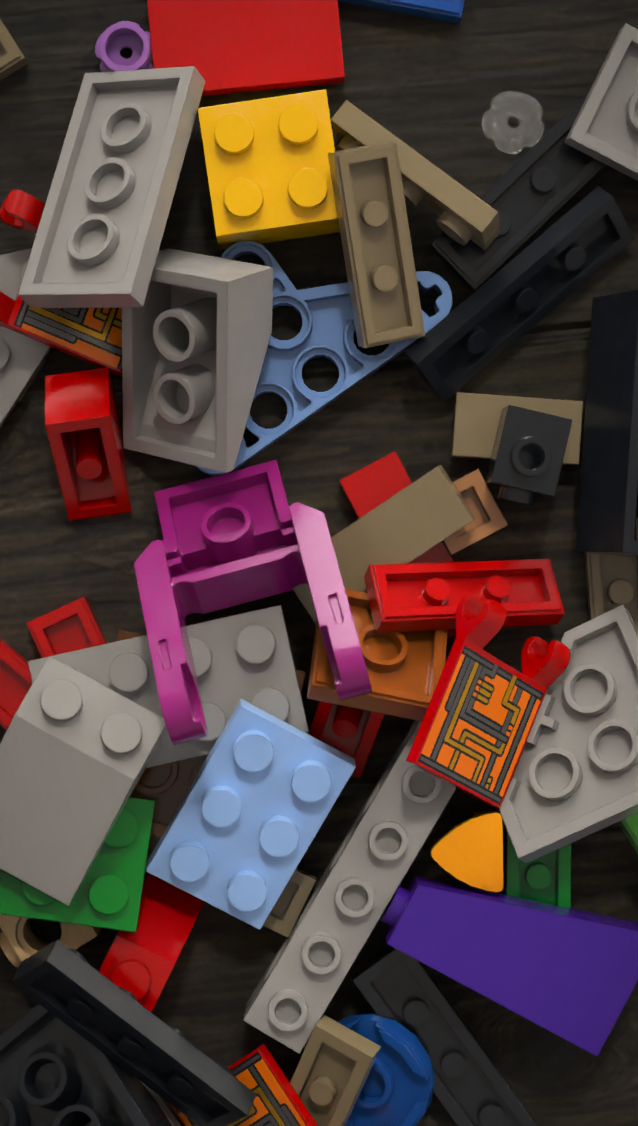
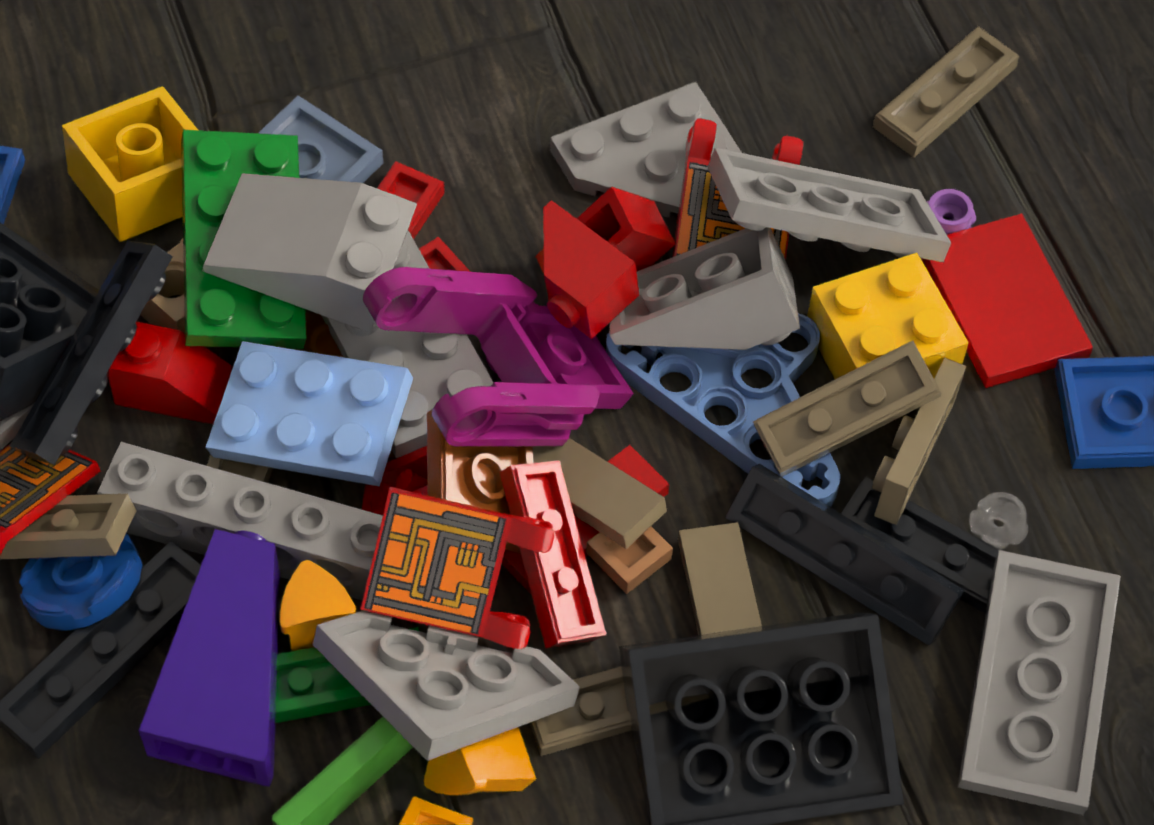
camera: 75 degrees right, 30 degrees down
black brick [485,405,572,507] -> none
none -> red slope [543,200,640,339]

